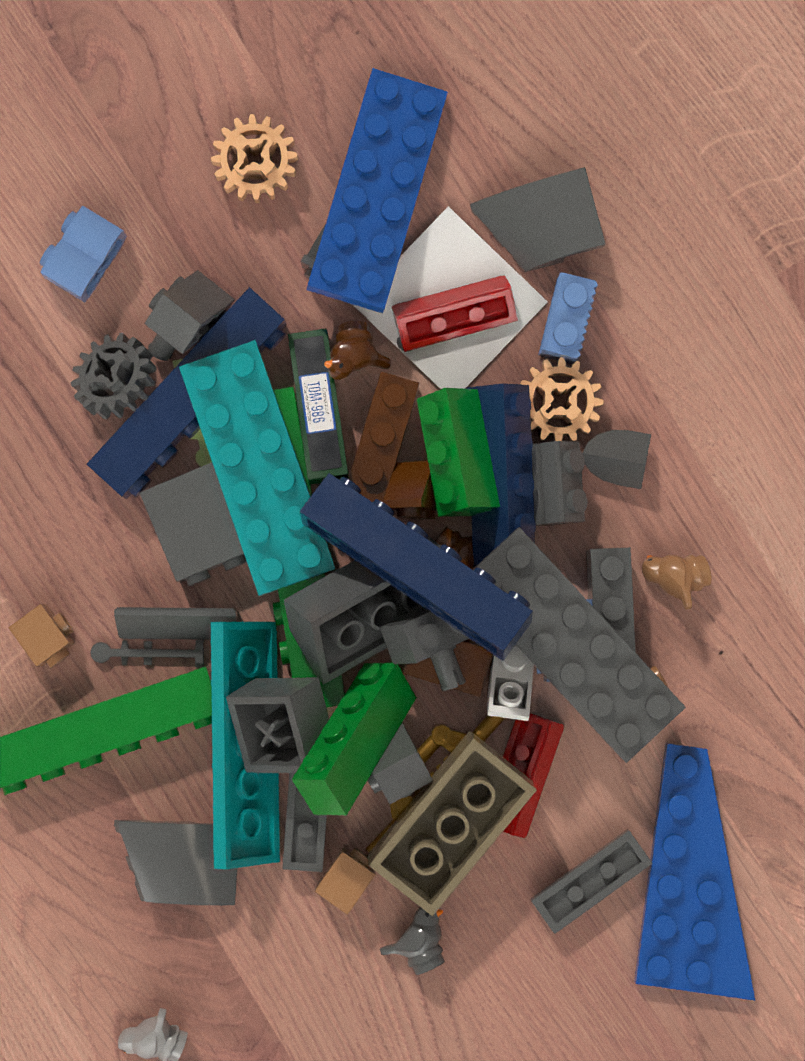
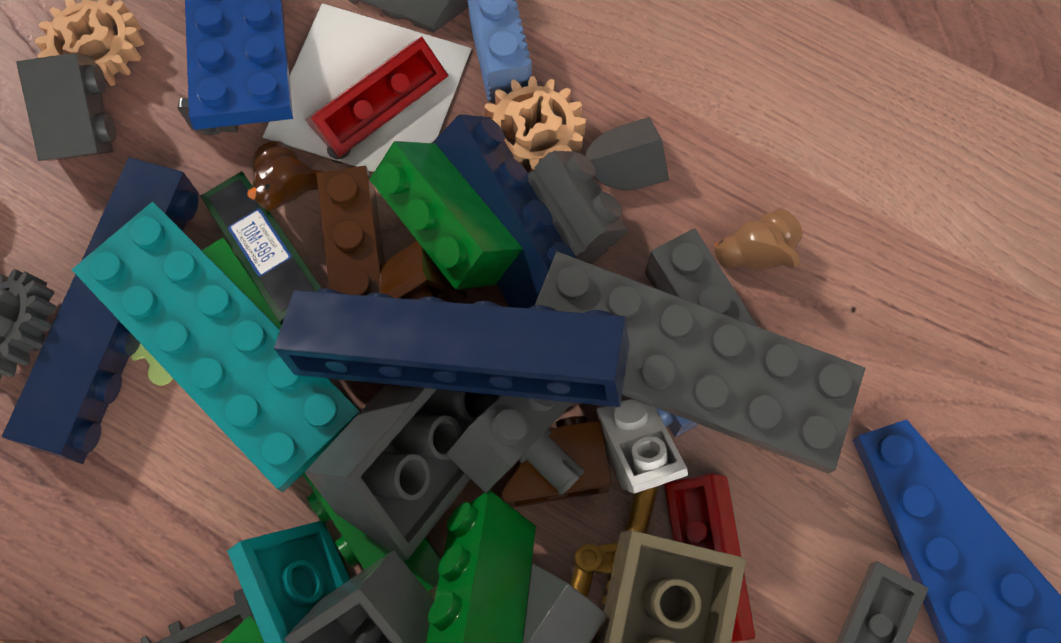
camera: 20 degrees left, 15 degrees down
dark grey slope [114,607,238,640] -> none
dark grey brick [140,462,247,586] -> none
dark grey brick [144,270,235,361] -> none
none -> dark grey brick [16,53,116,161]

